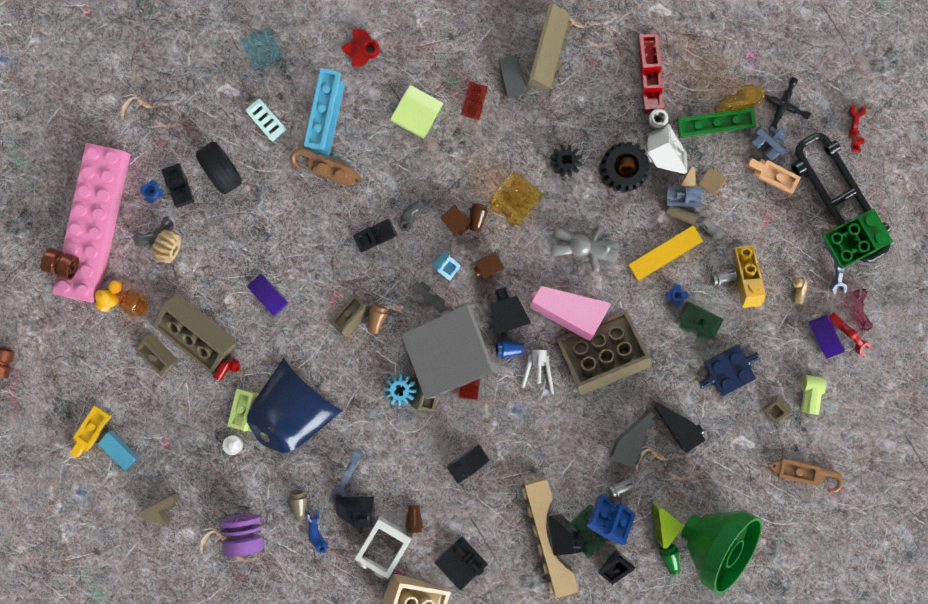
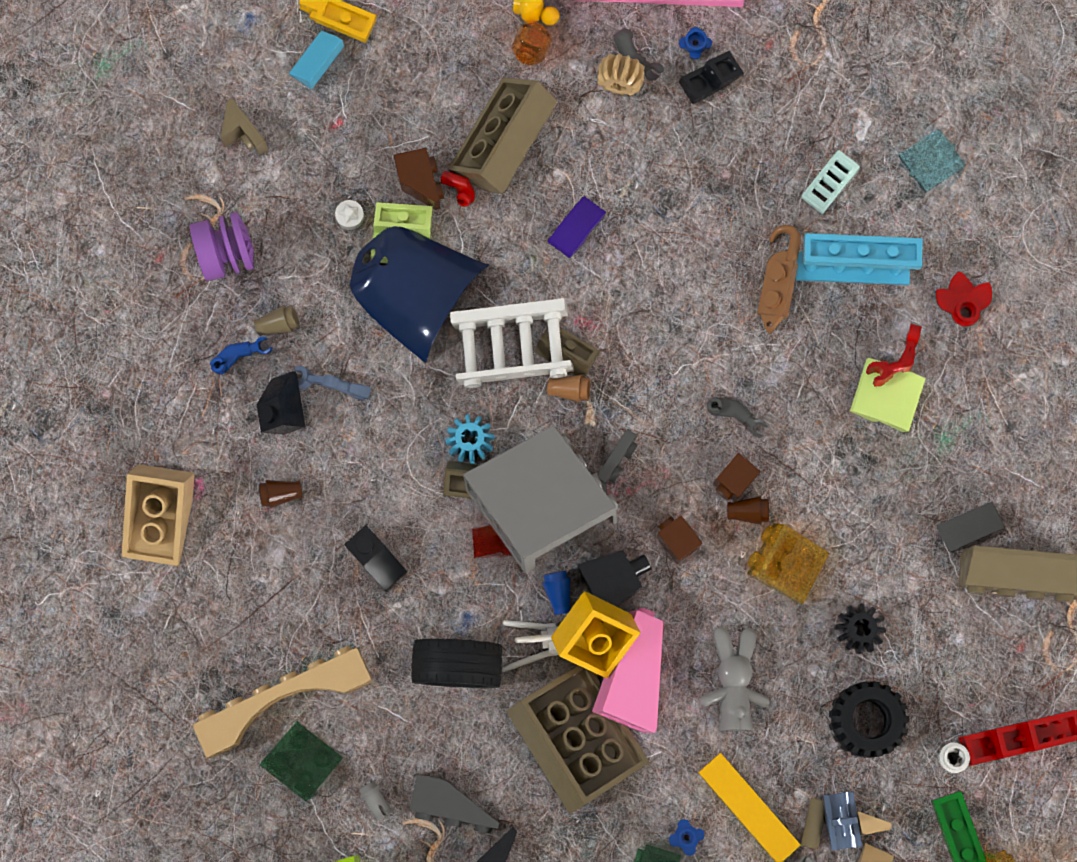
camera: 80 degrees right, 10 degrees down
dark tan slope [135,334,178,376] -> none
black tyre [196,142,242,194] -> none
black slope [353,219,398,253] -> none
white window [355,516,413,579] -> none
medium azure slope [432,252,461,281] -> none
black hinge [434,536,488,591] -> none
clear red hips [461,82,488,120] -> none
black slope [548,514,584,556] -> none
blue slope [587,494,635,545] -> none
black slope [598,549,635,585] -> none
reddish brown bush [618,157,636,176] -> none
white slope [646,124,687,174] -> none
none -> reddish brown slope [393,147,444,210]
none -> black tyre [411,639,503,688]
none -> white fence [450,298,574,388]
none -> yellow brick [551,591,641,679]
none -> red piece [866,324,922,387]

